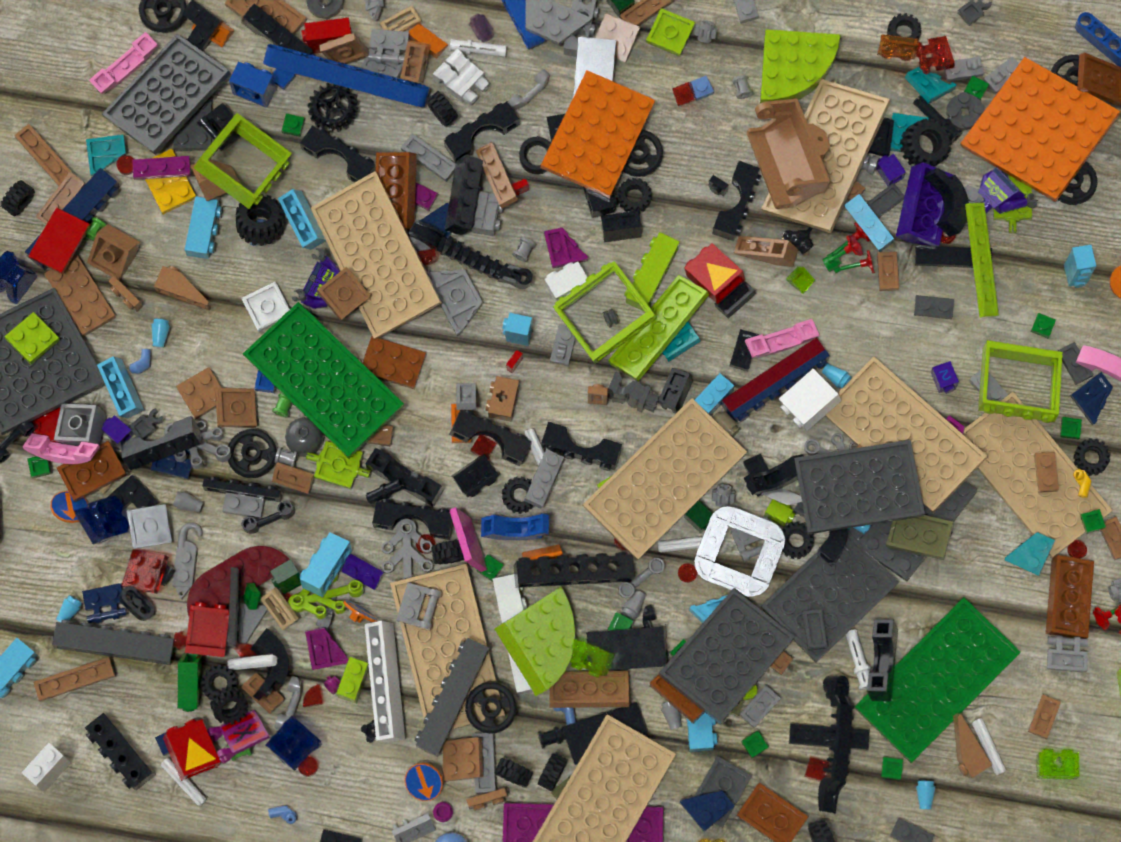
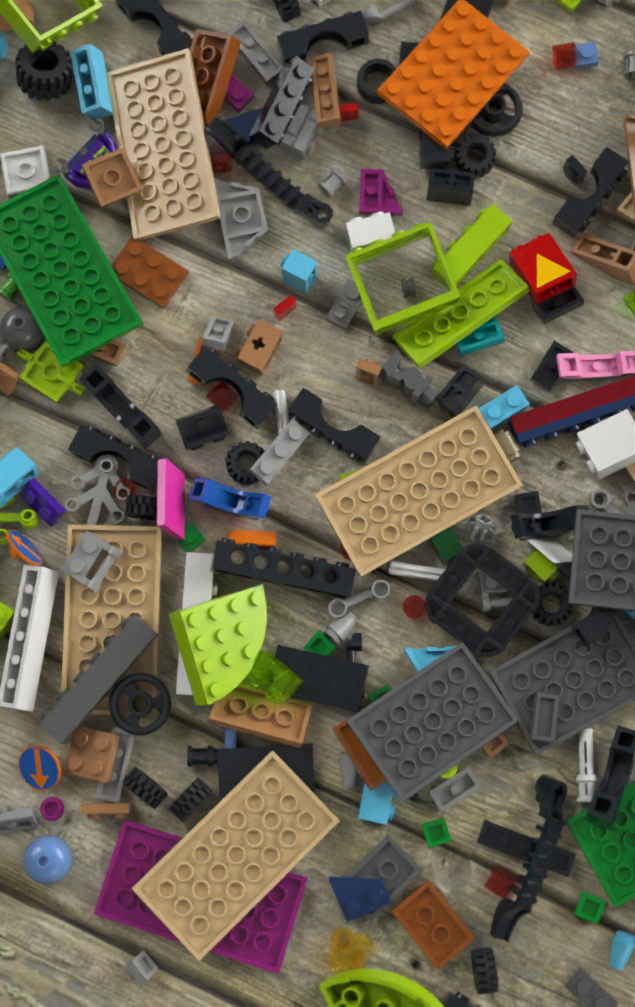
camera: 15 degrees right, 5 degrees up
black pin [366,478,405,504] -> none

